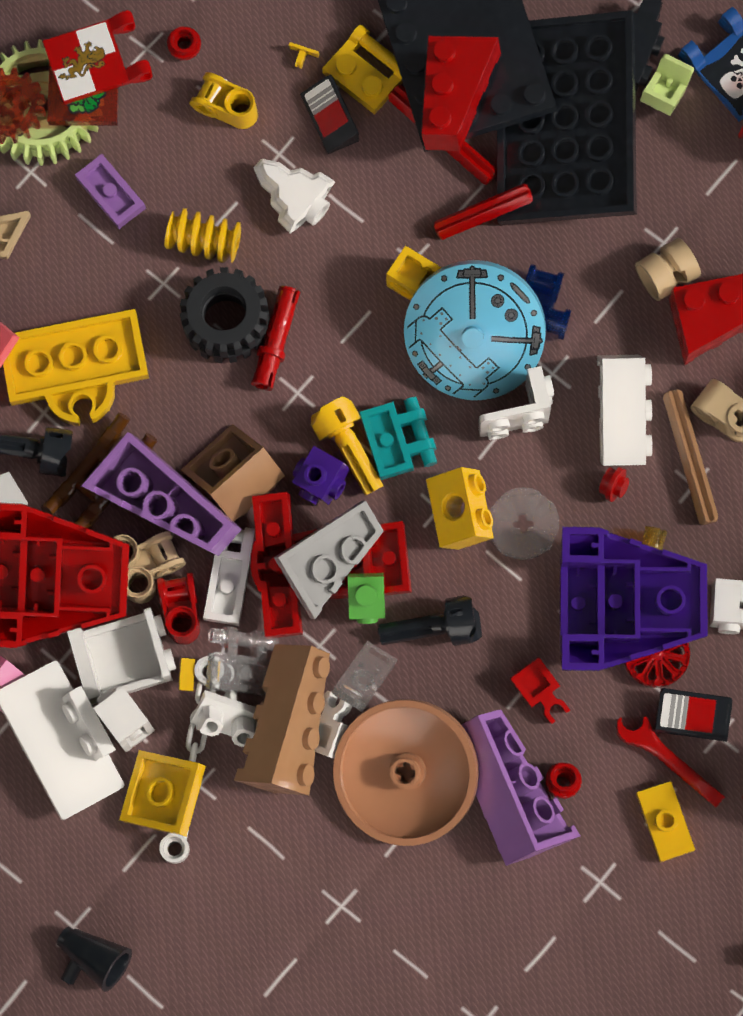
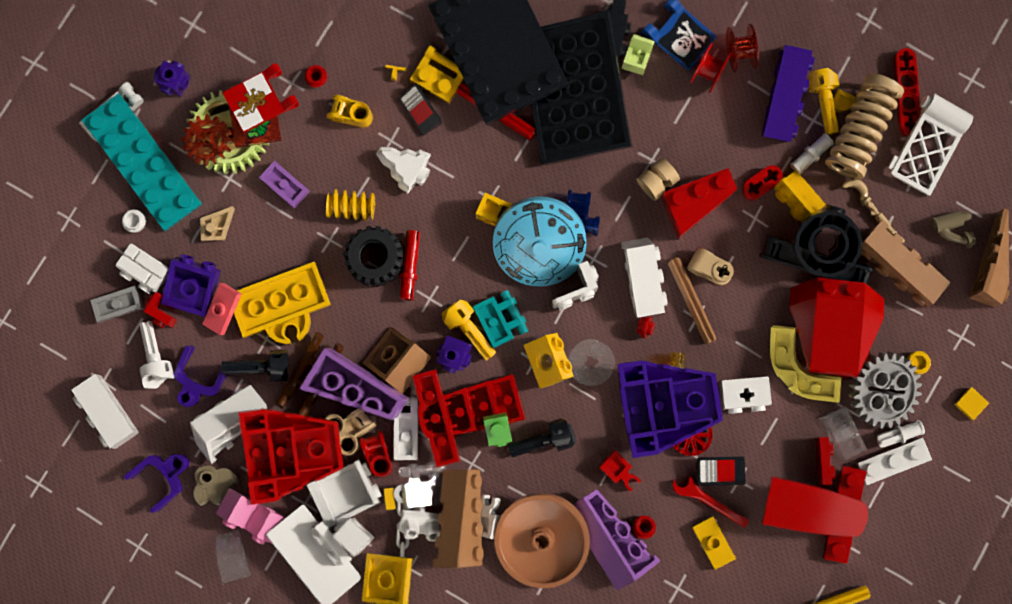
camera: 10 degrees left, 5 degrees up
light grey wing [274,501,384,619] -> none
clear plate [332,641,398,712] -> none
red wedge [422,36,501,151] -> none
red axle [434,184,533,240] -> none

